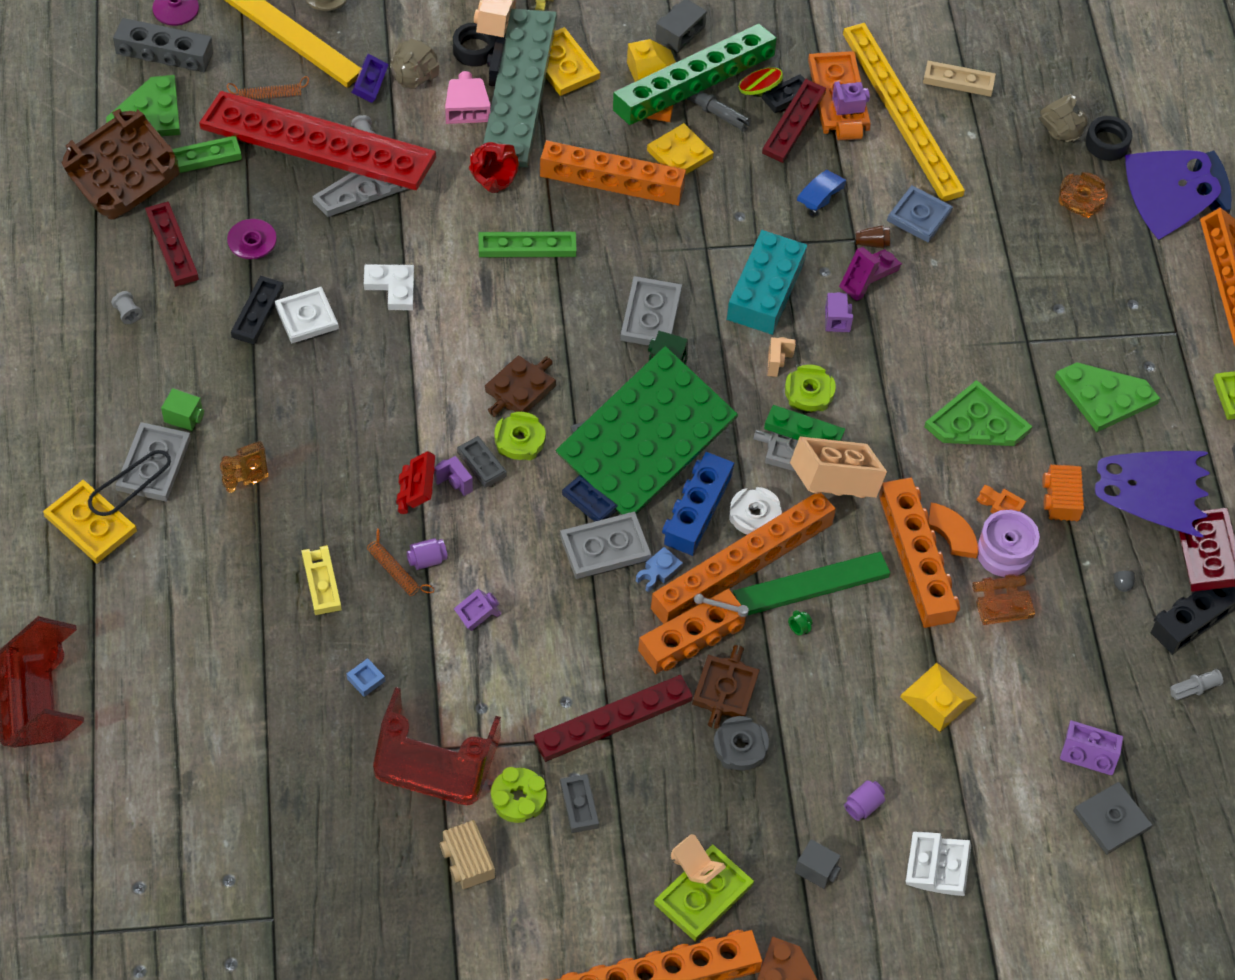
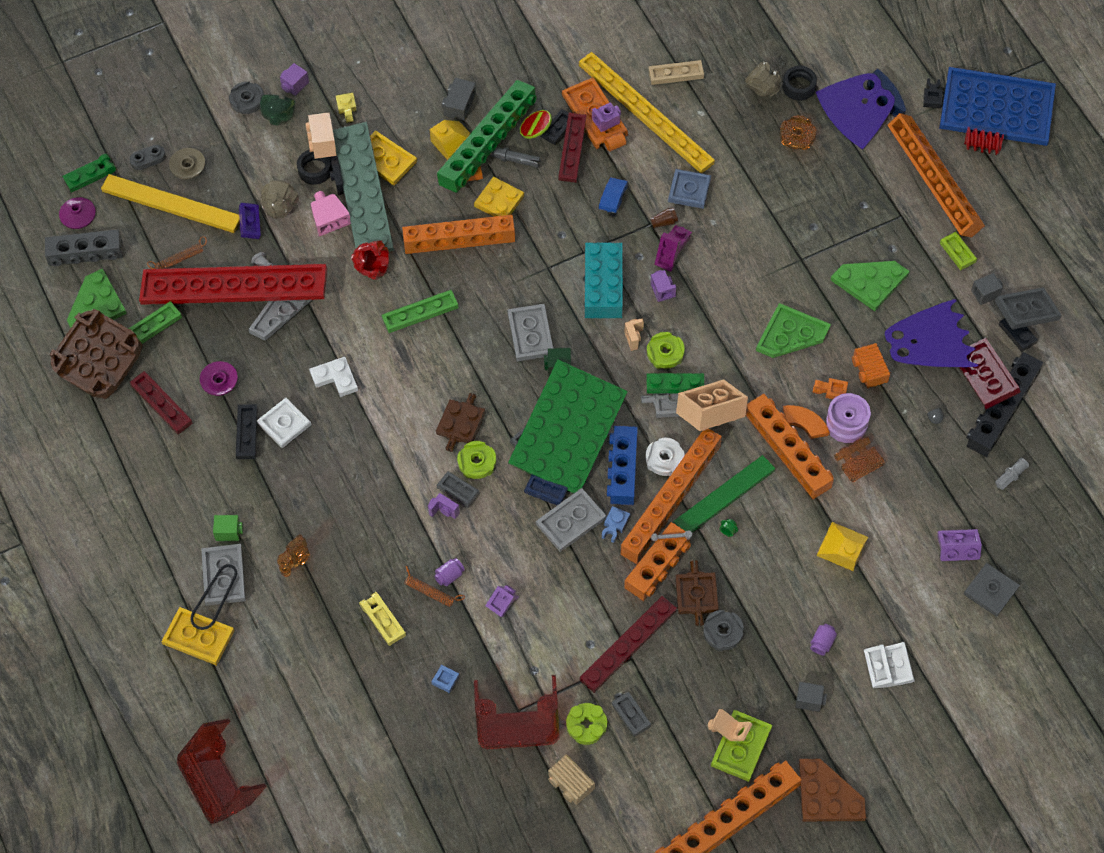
camera: 15 degrees left, 5 degrees up
light grey bush [111,291,143,324] -> none
red plate [396,451,435,514] -> none

